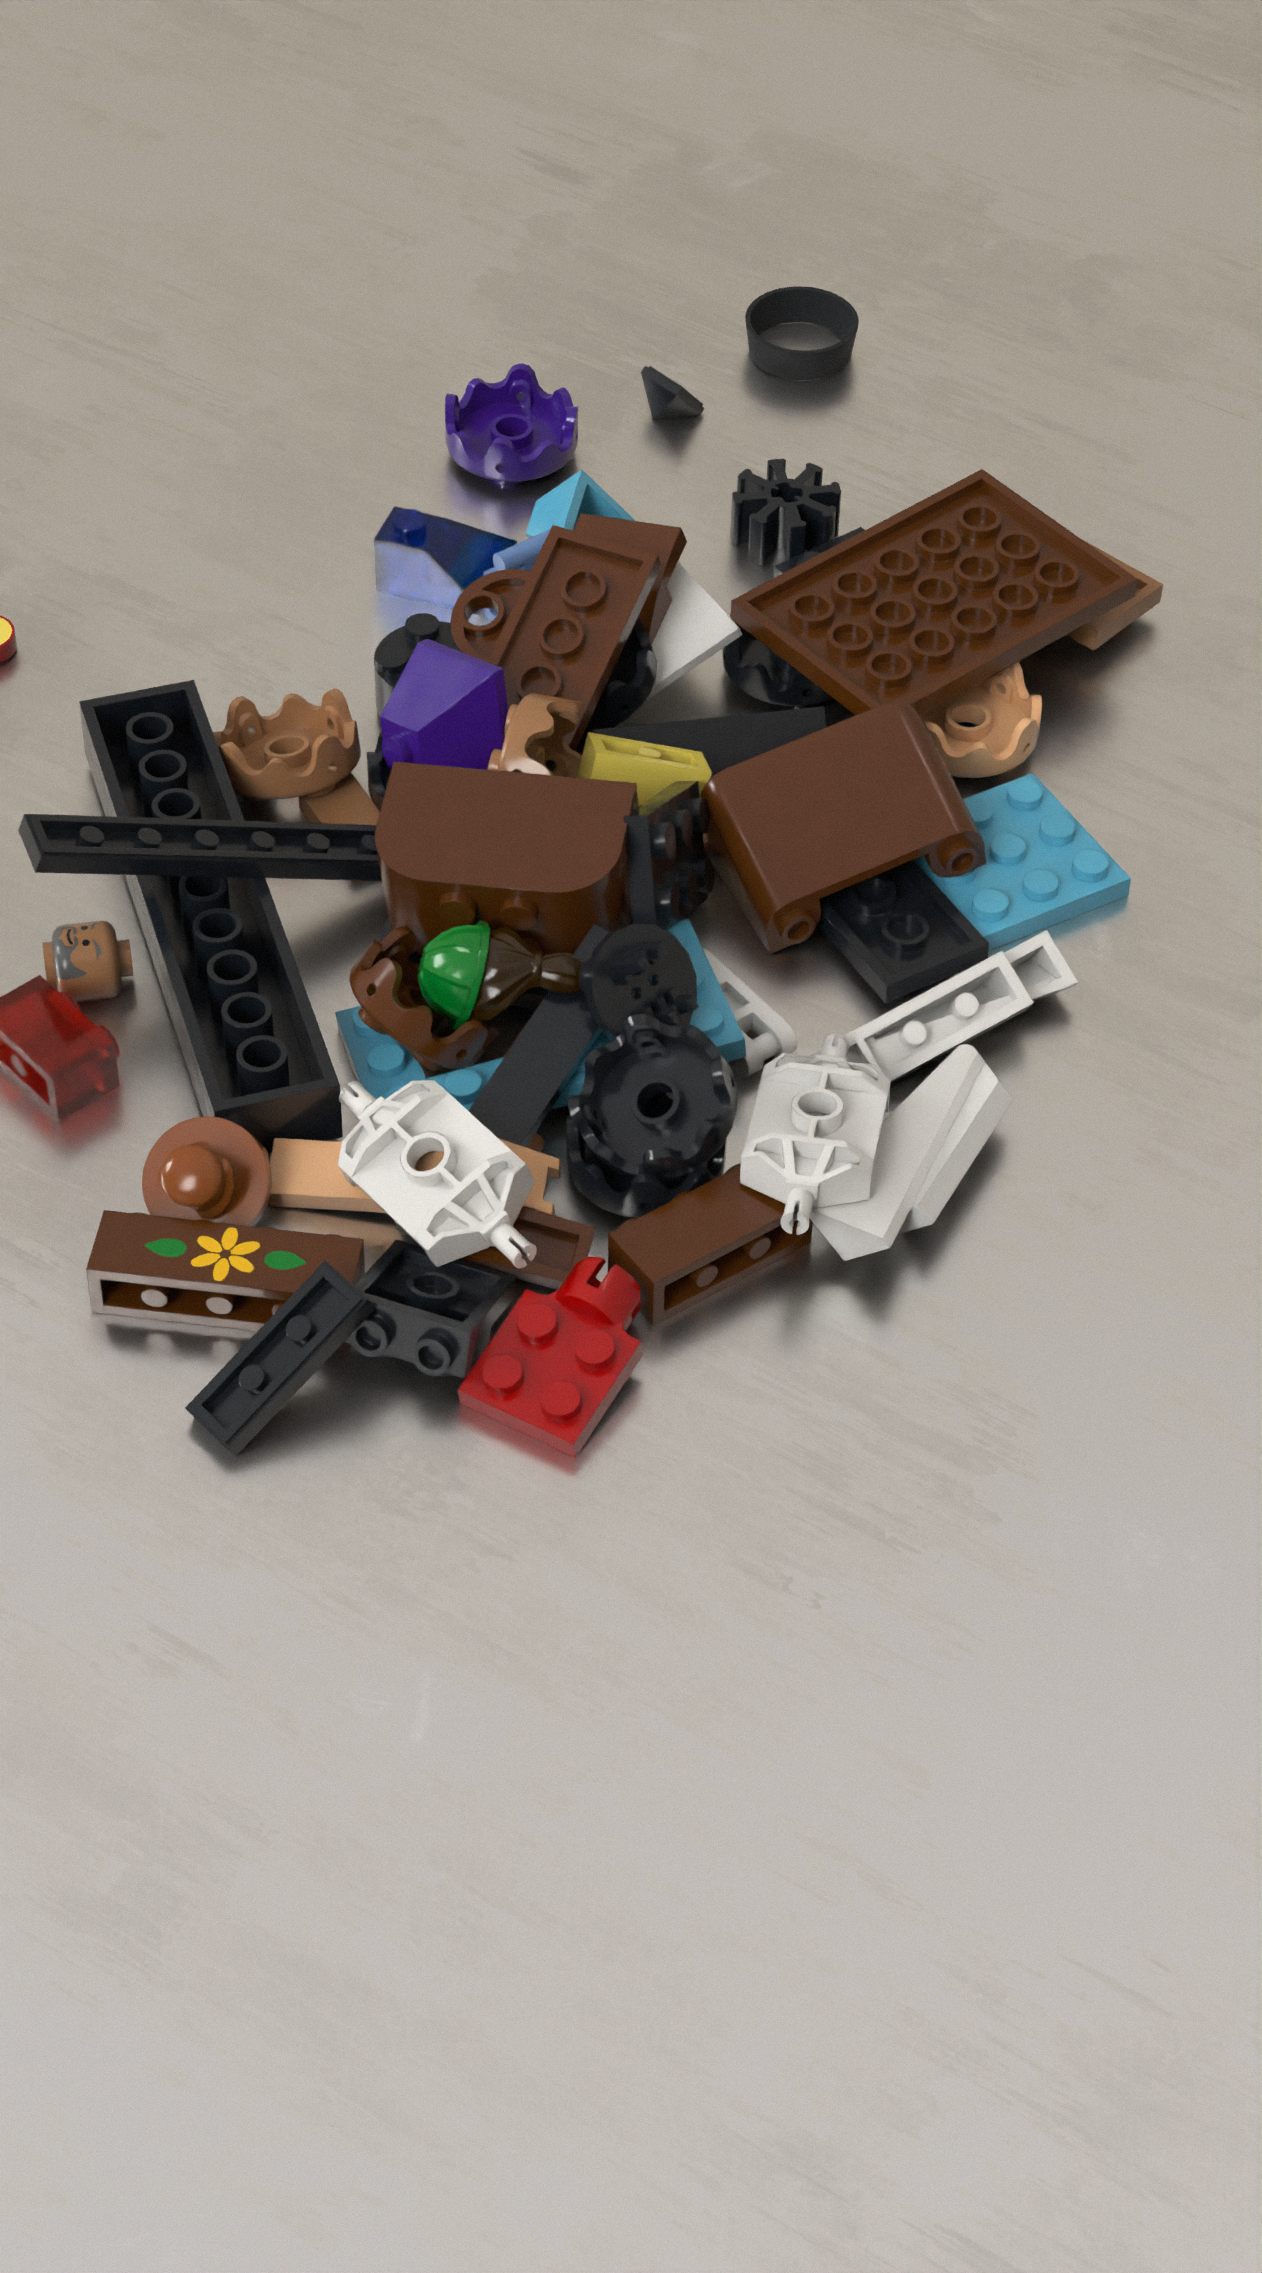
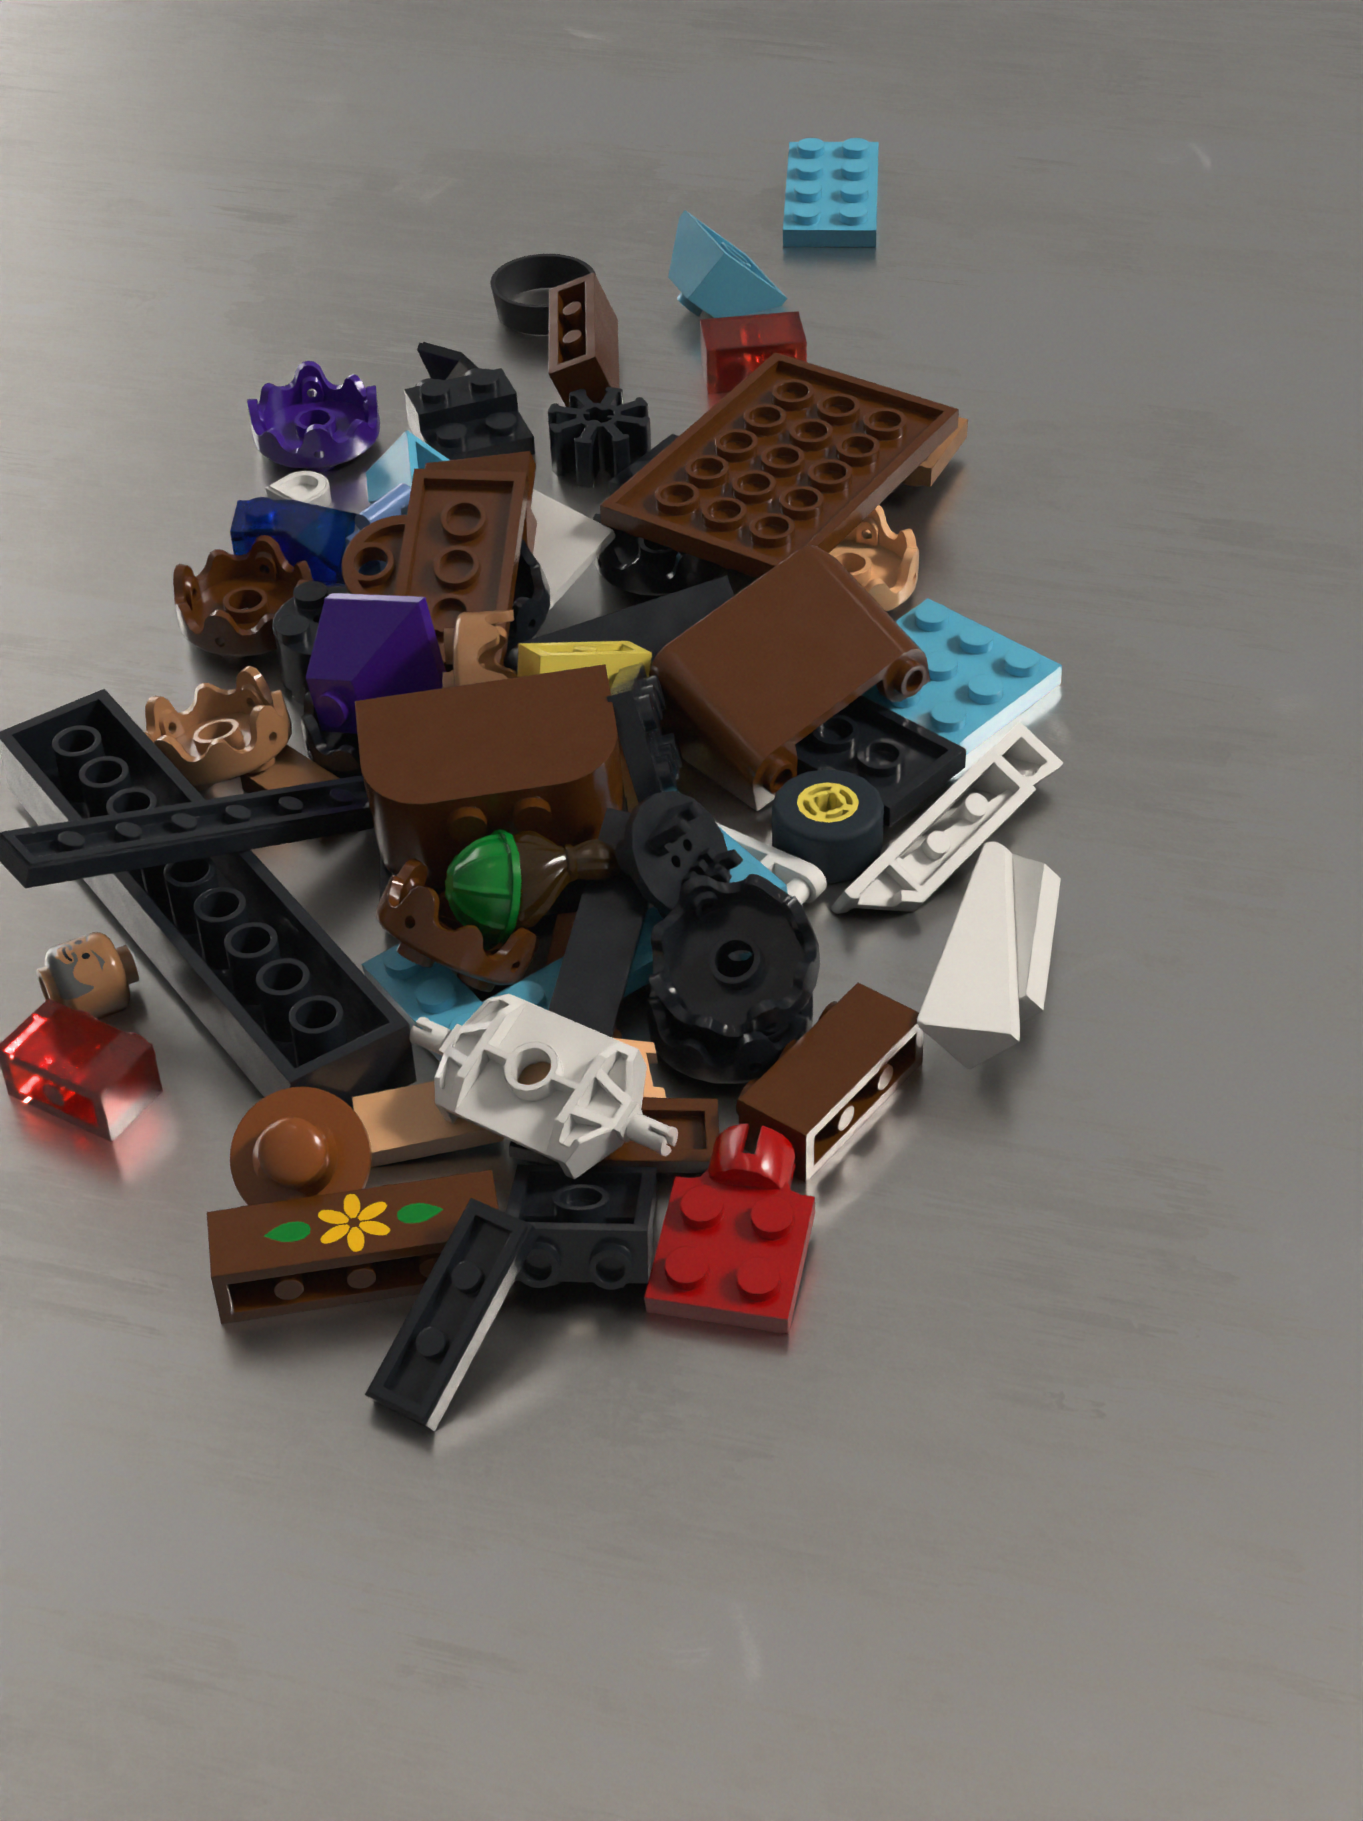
camera: 15 degrees left, 5 degrees down
white plate [740,1034,891,1235] -> none
none -> reddish brown plate [173,535,313,660]
none -> white tile [266,471,331,523]
none -> black plate [404,368,535,460]
none -> reddish brown brick [548,273,620,407]
none -> medium azure slope [668,210,788,322]
none -> clear red brick [700,311,807,394]
none -> black wheel [772,769,884,884]
none -> medium azure plate [783,138,879,247]

